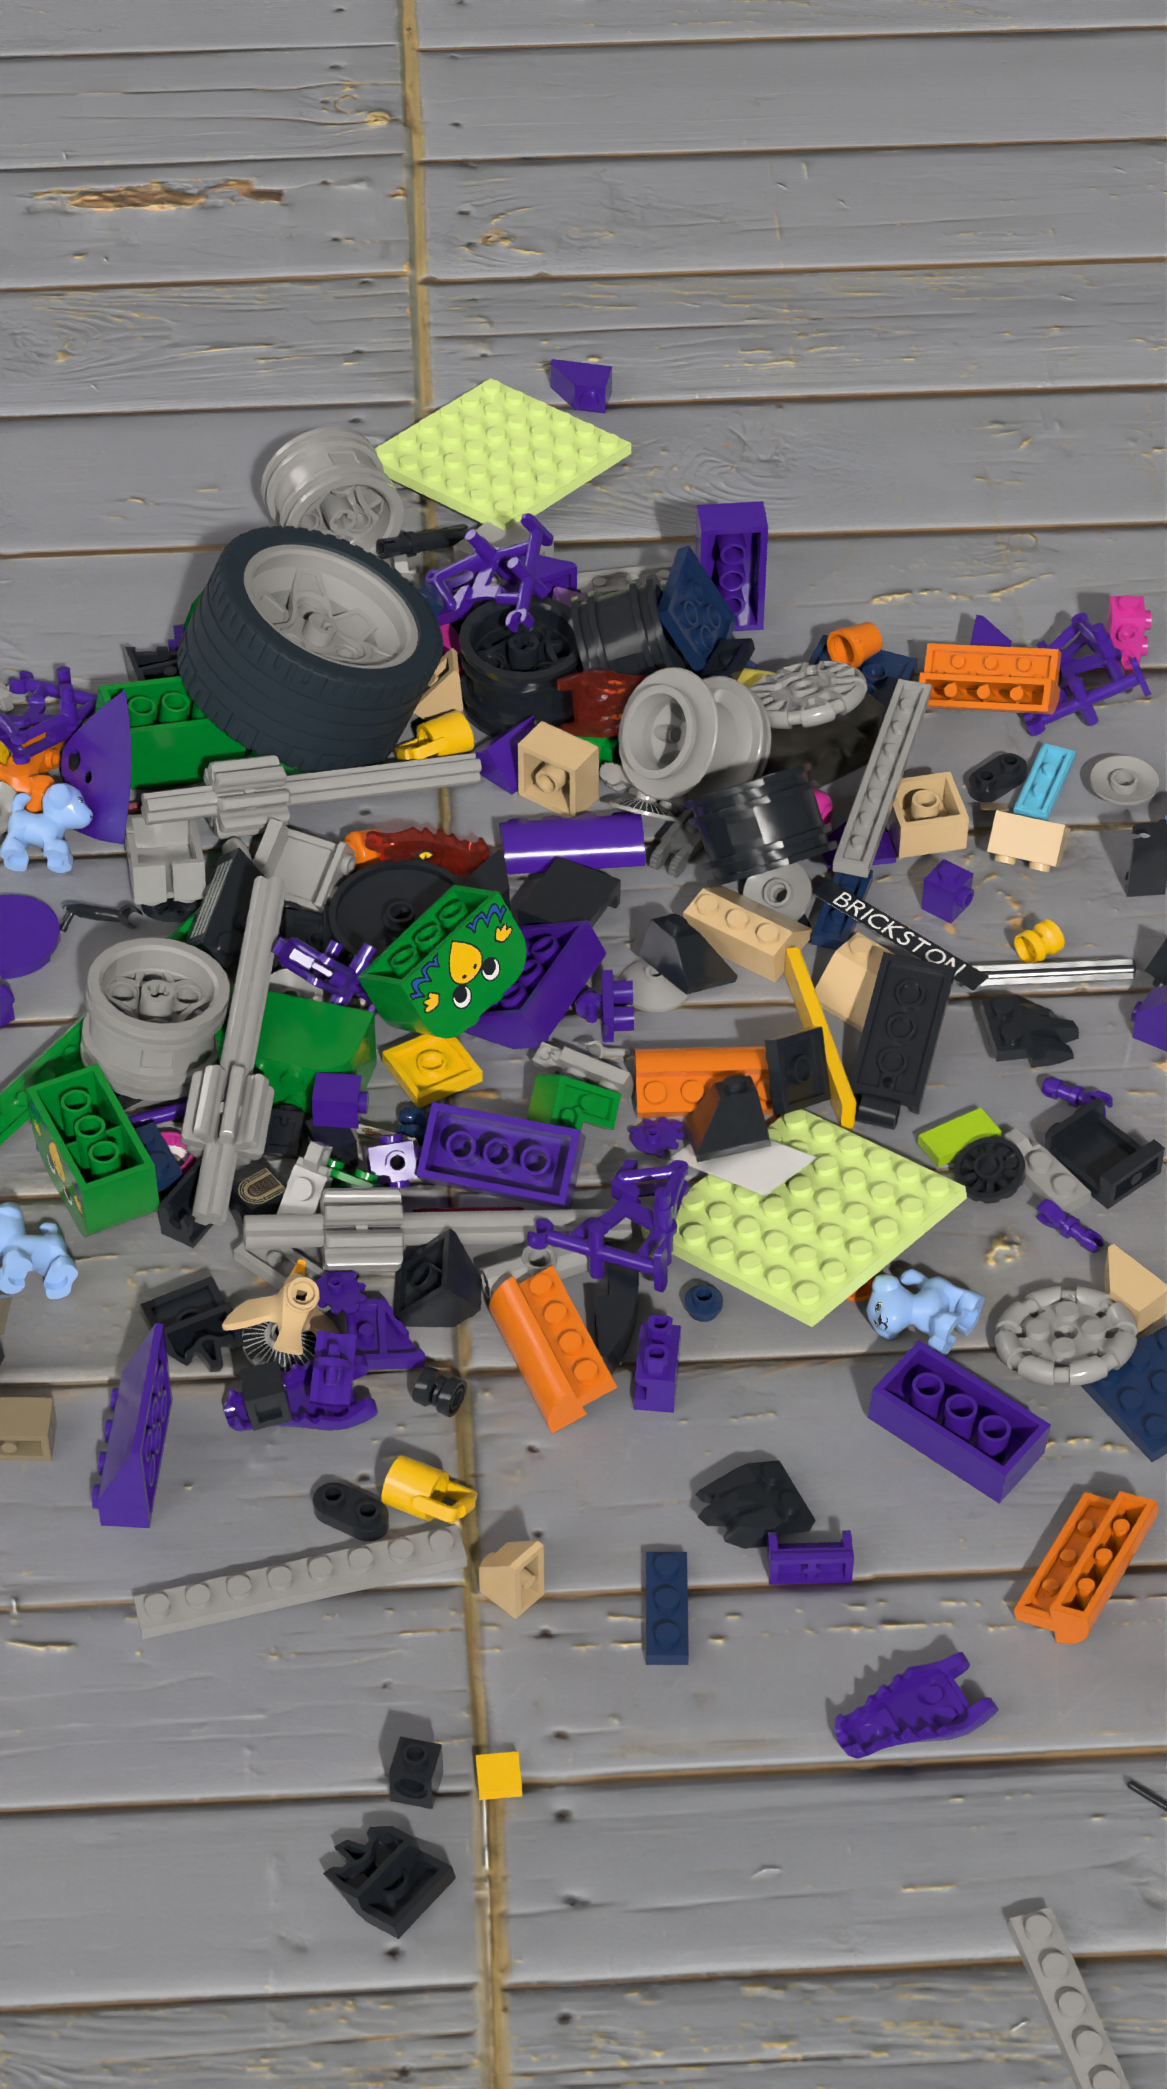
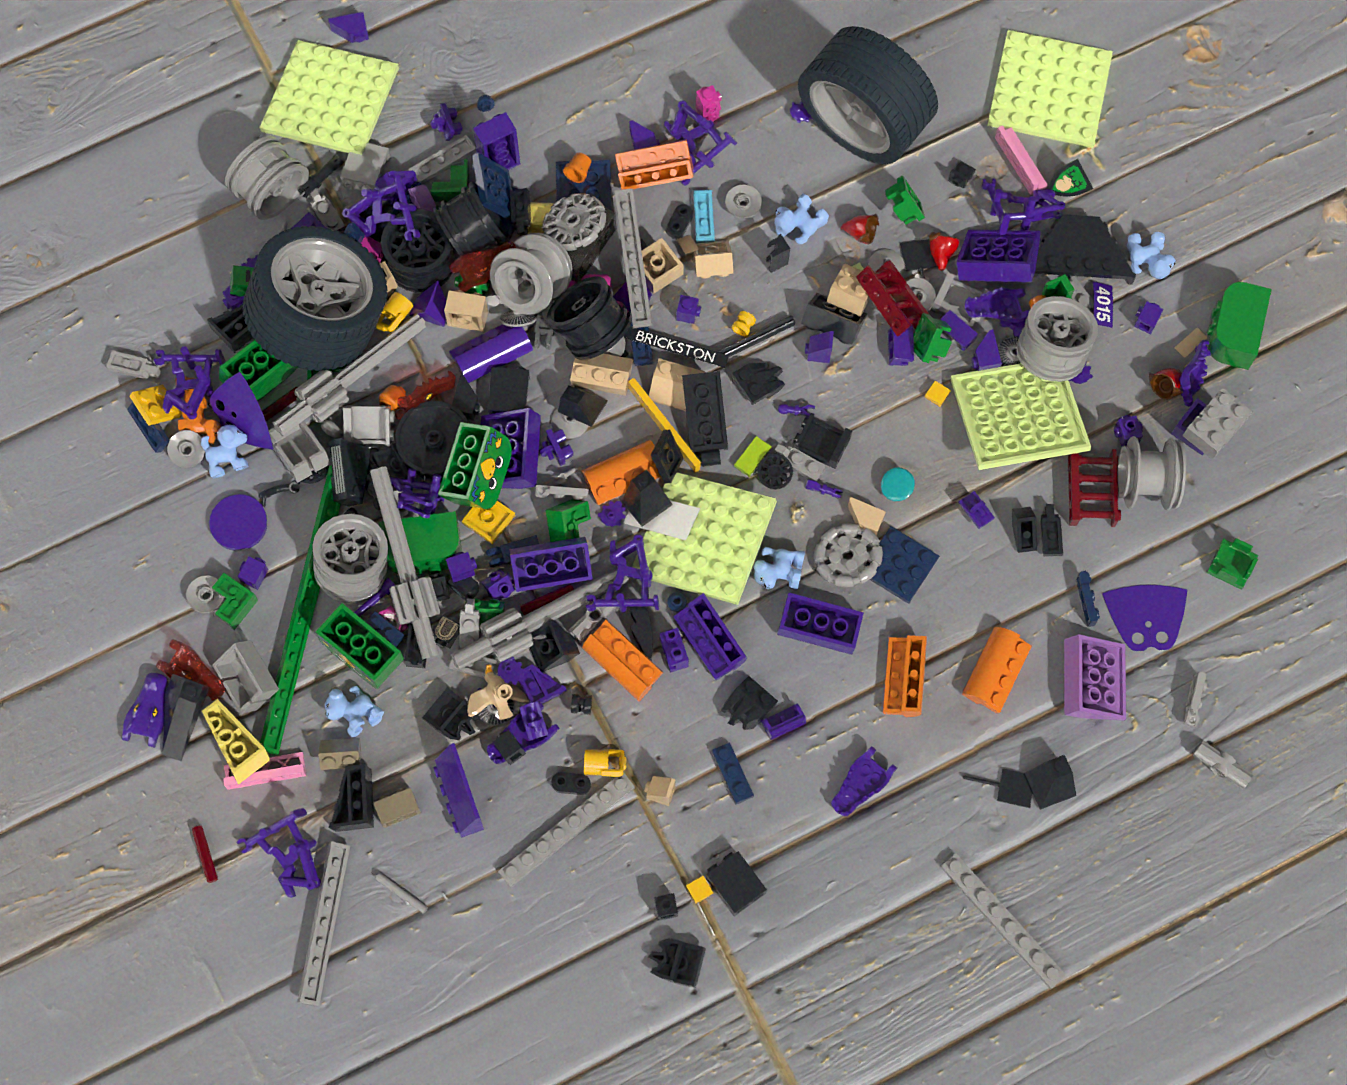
camera: 25 degrees left, 25 degrees up
none -> dark purple hips [430,103,463,141]
none -> dark purple brick [673,593,747,681]
none -> black panel [706,851,767,916]

